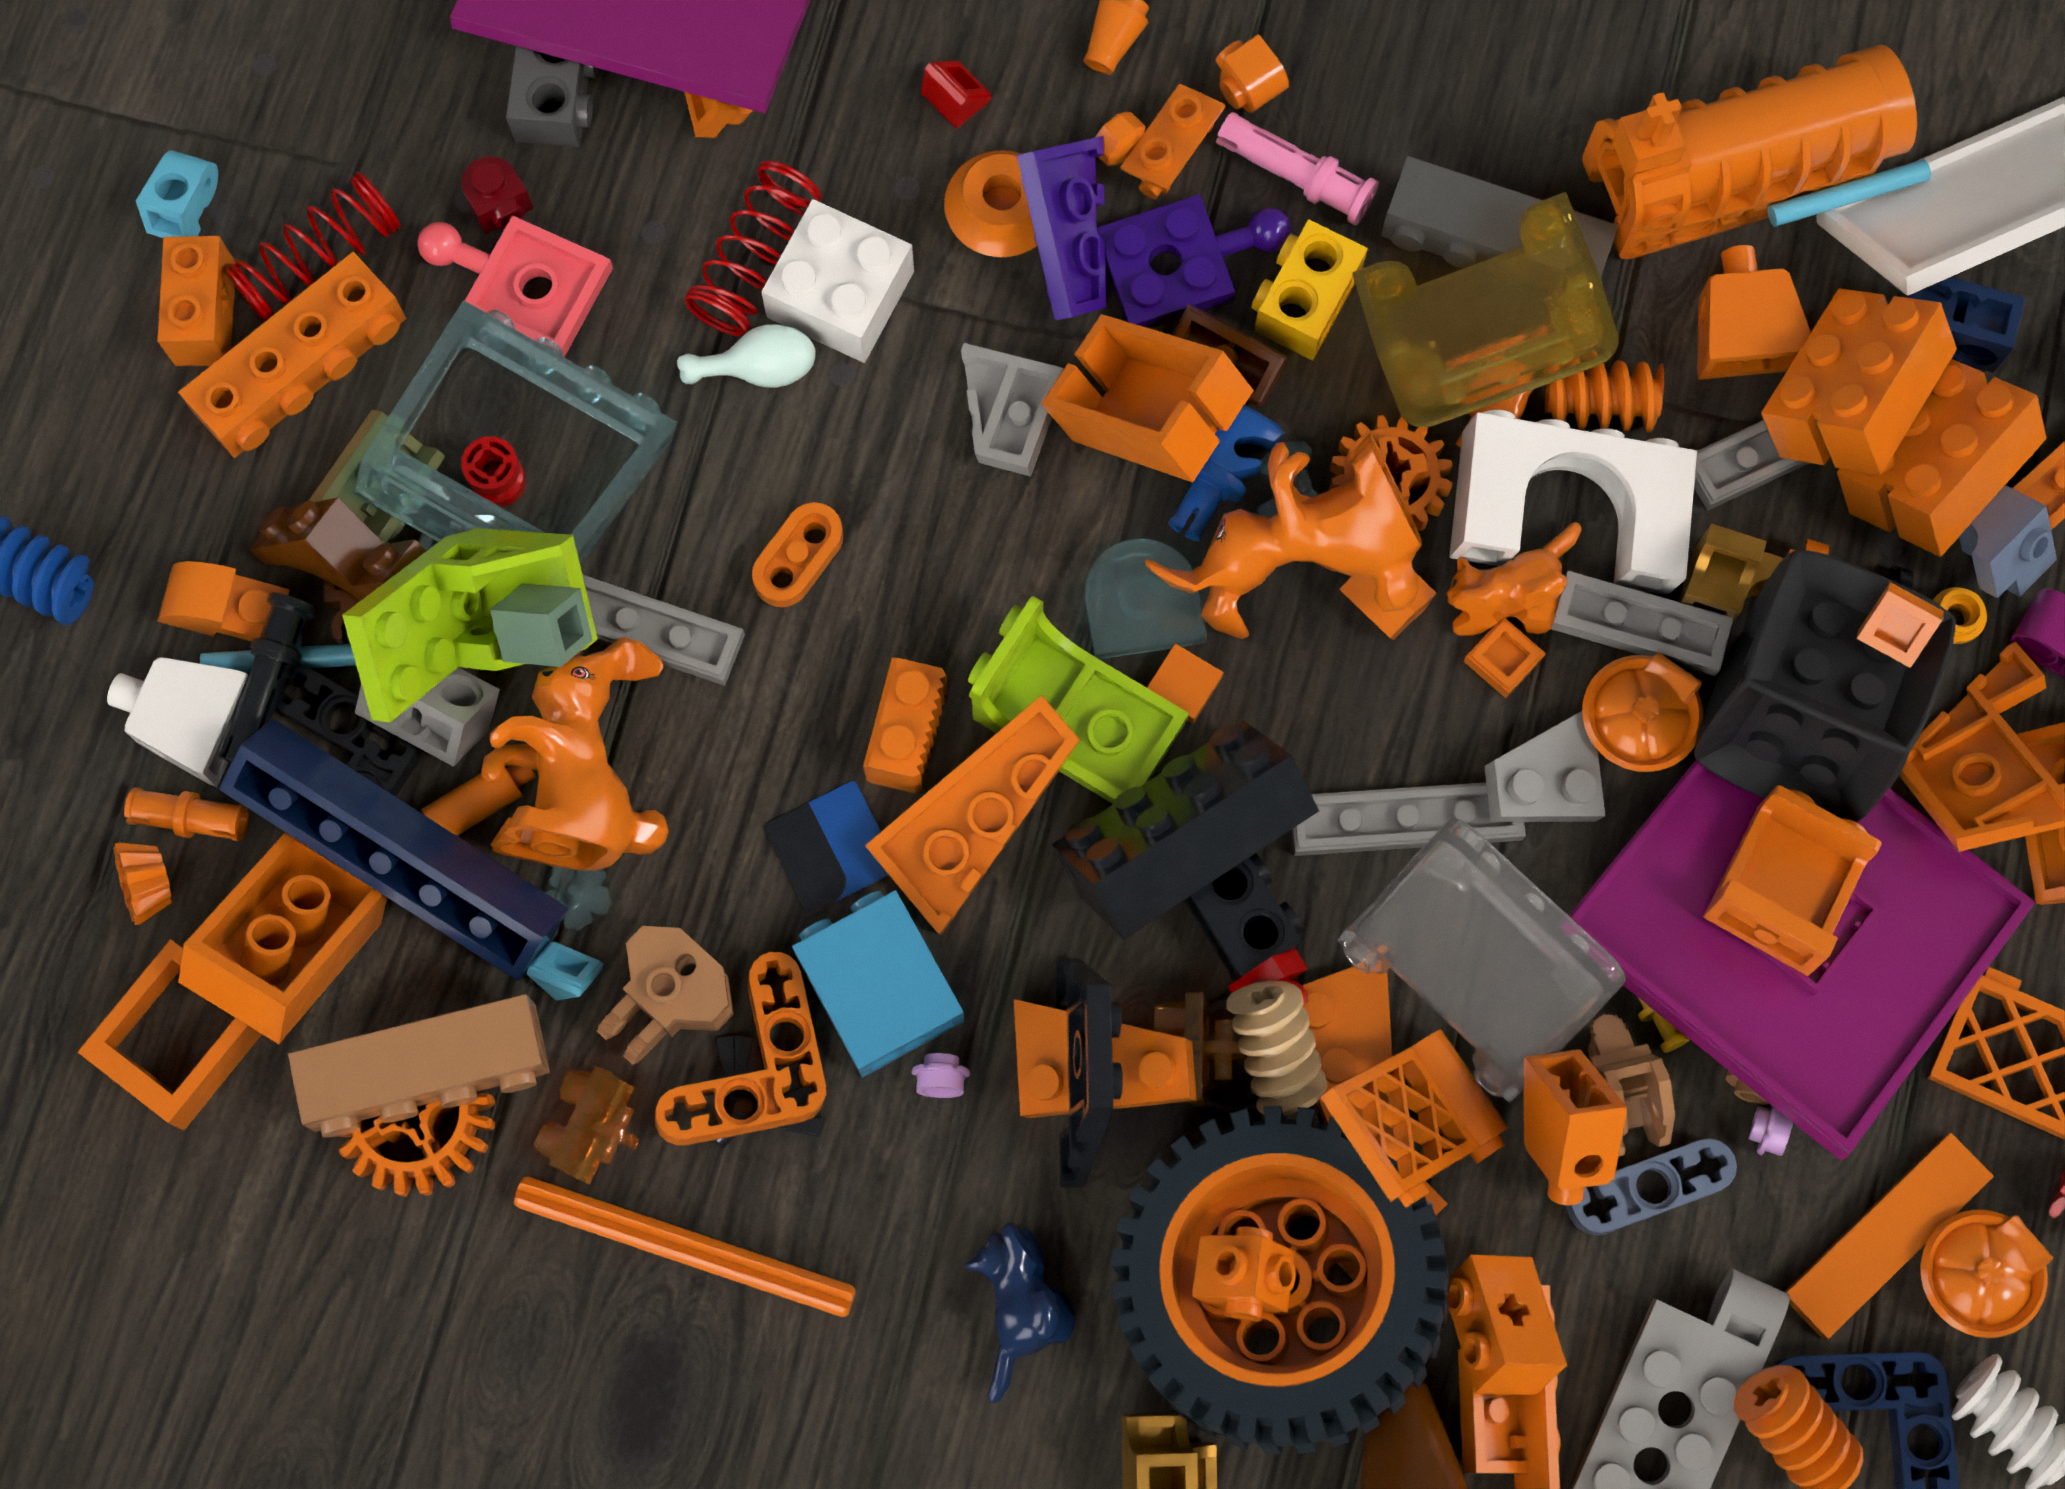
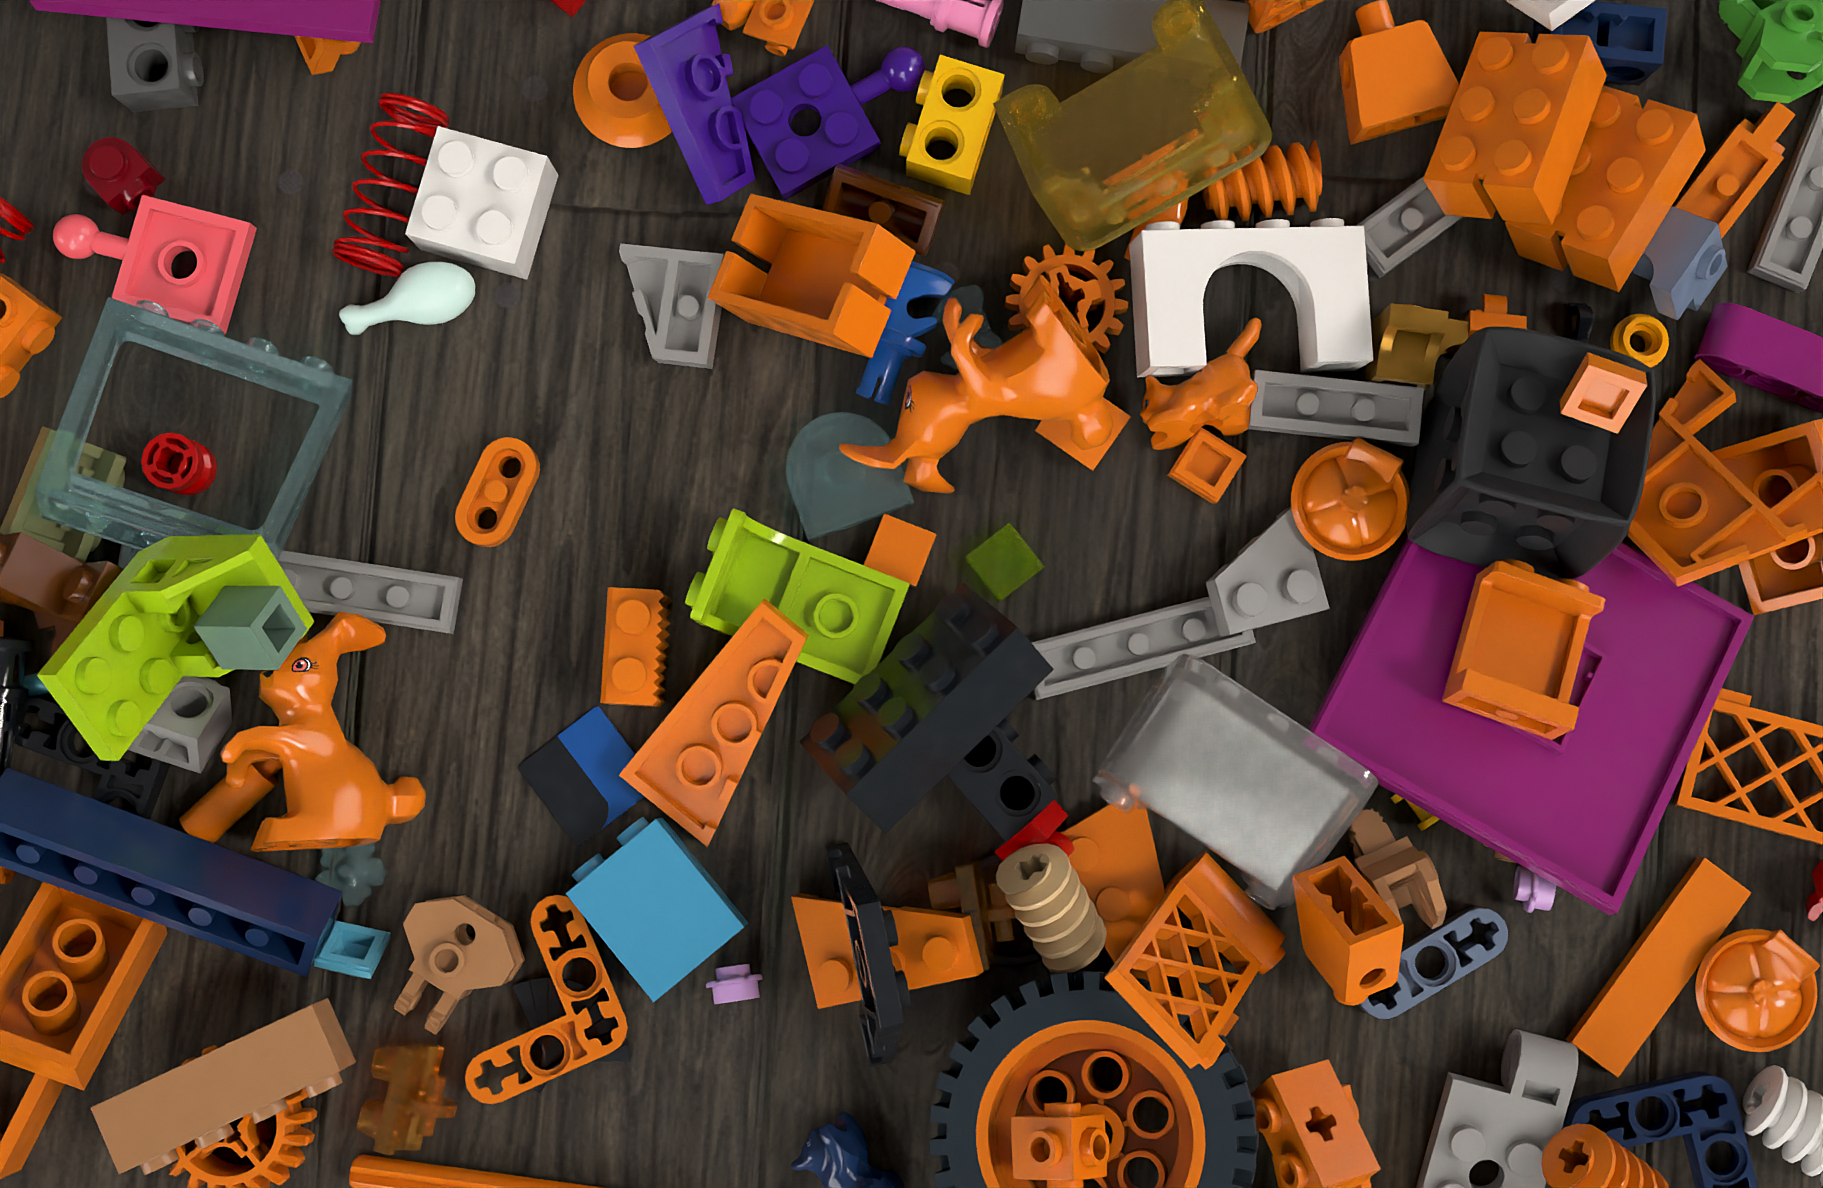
camera: 10 degrees left, 10 degrees up
none -> clear neon green tile [965,522,1045,603]

